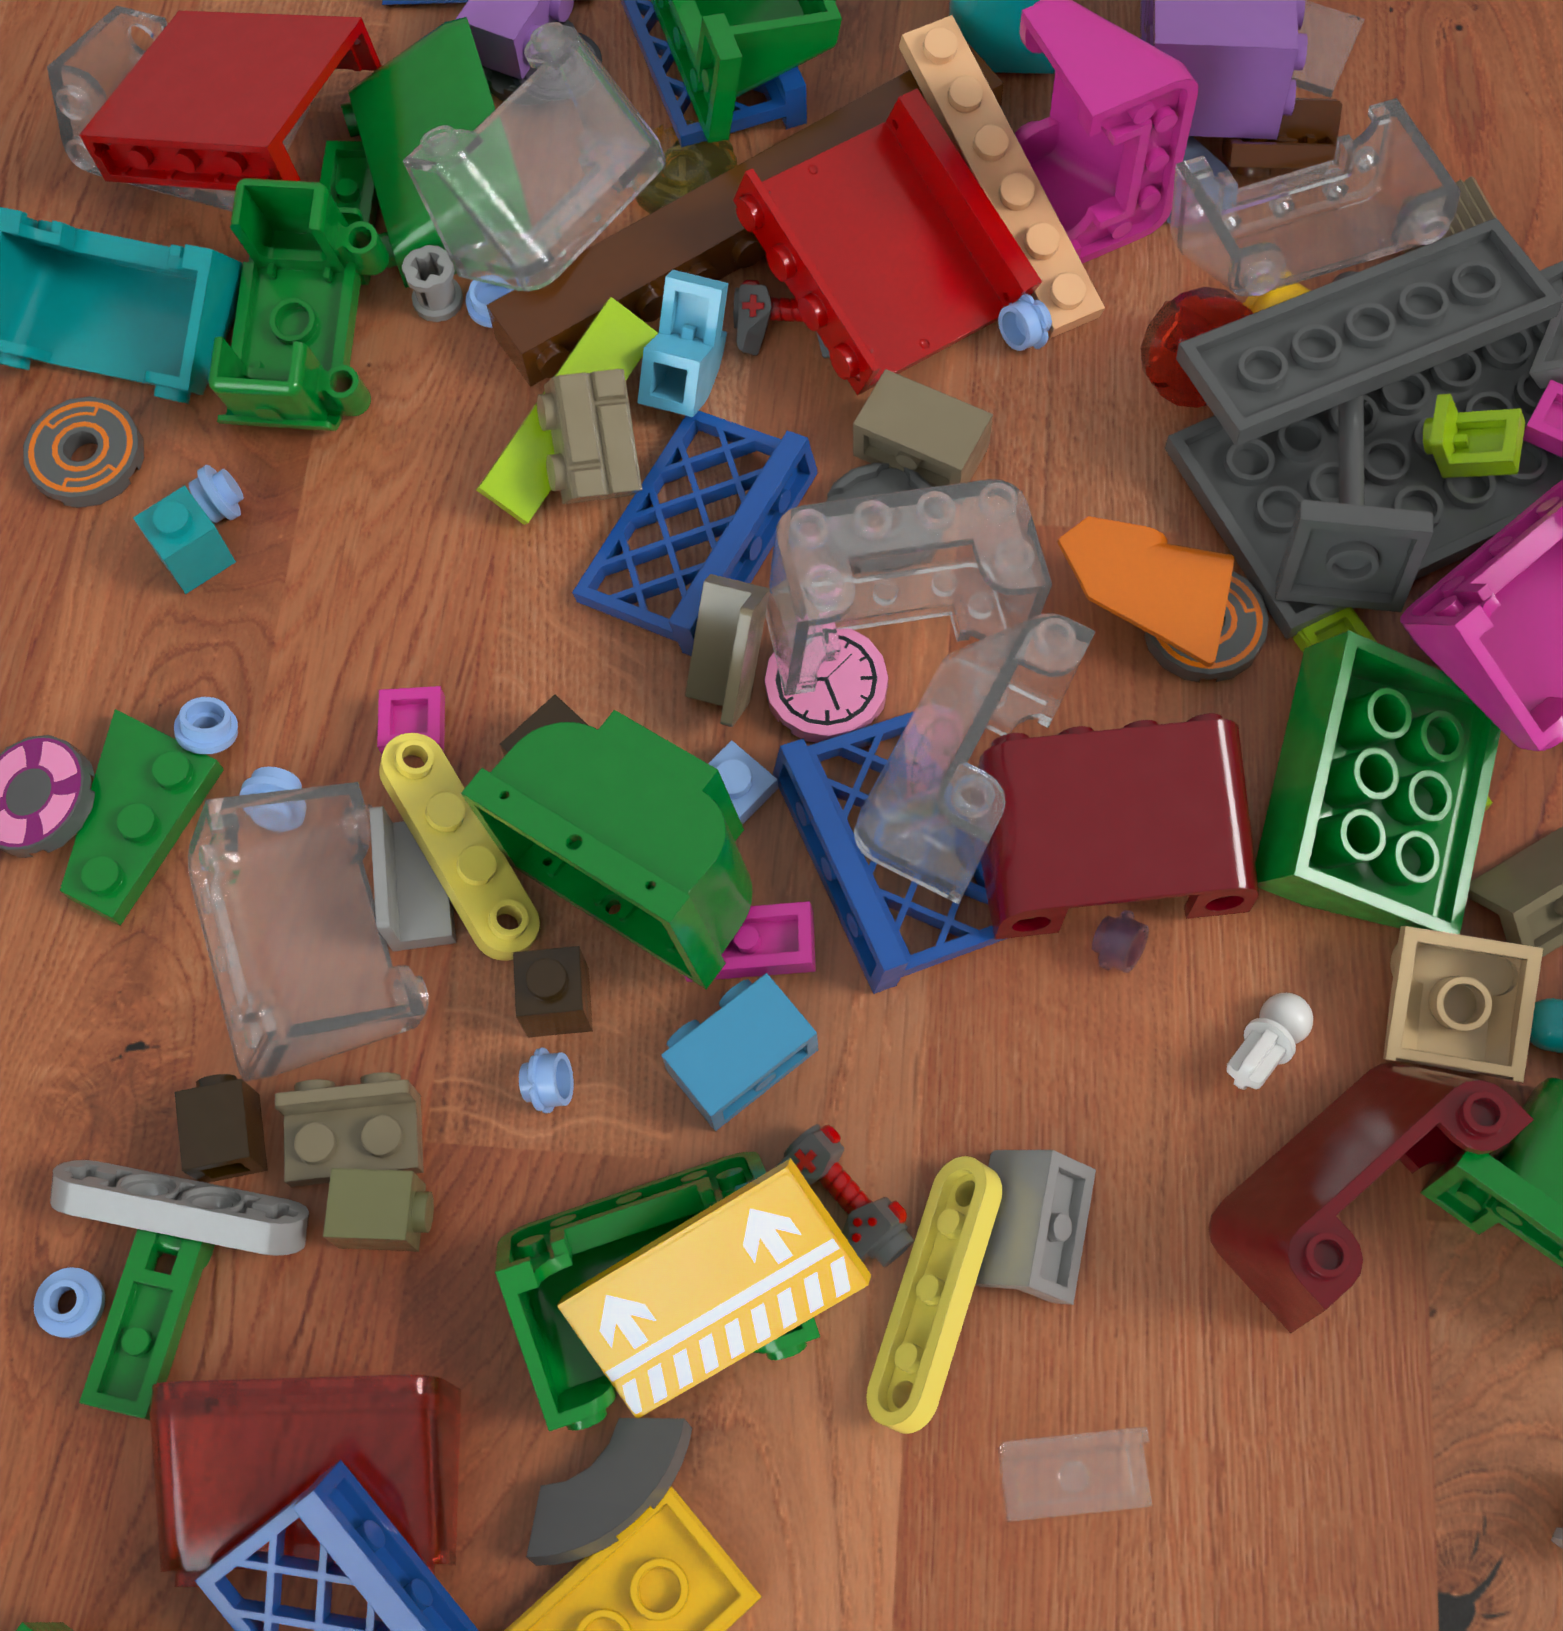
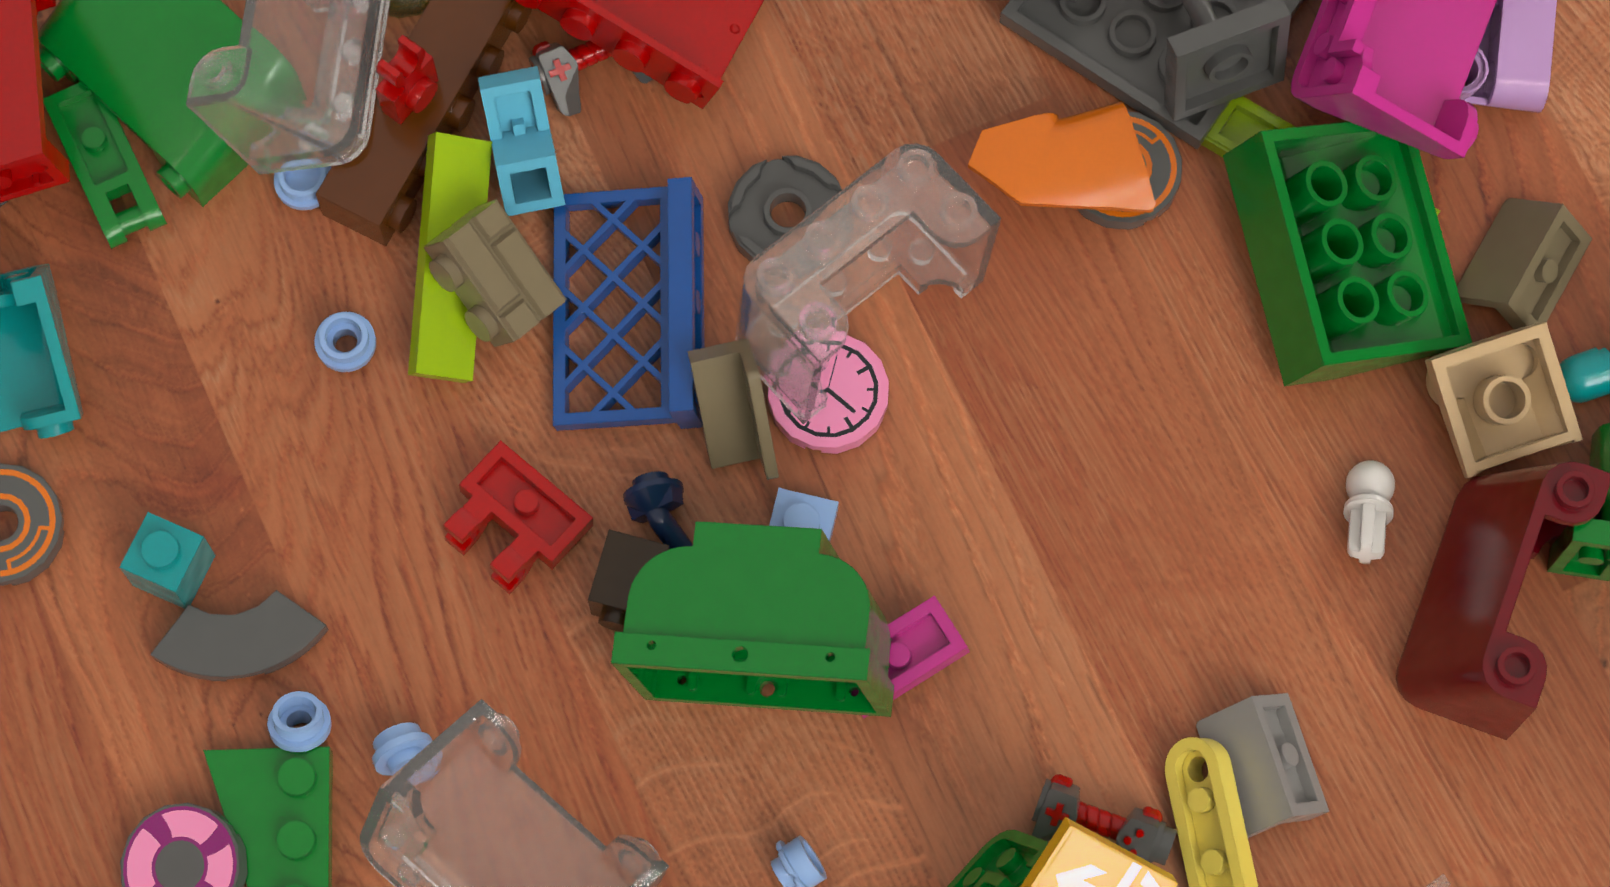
camera: 35 degrees left, 5 degrees up
light blue plate [189,465,244,523] -> none
green container [208,178,389,431] -> none
light grey panel [369,806,456,952] -> none
dark pink plate [377,686,445,754] -> none
light yellow plate [379,733,540,961] -> none
light grey bush [402,245,464,322] -> none
dark brown brick [513,946,593,1038] -> none
dark azure brick [661,973,818,1132] -> none
blue fence [773,711,1008,994] -> none
dark tan panel [853,369,993,501] -> none
clear windscreen [854,613,1096,904] -> none
dark red windscreen [970,713,1259,940] -> none
plate [1092,910,1149,973] -> none
none -> dark grey tile [150,590,329,681]
none -> light blue plate [314,311,376,372]
none -> red plate [375,35,439,125]
none -> red plate [443,440,593,595]
none -> dark blue plate [623,471,693,549]

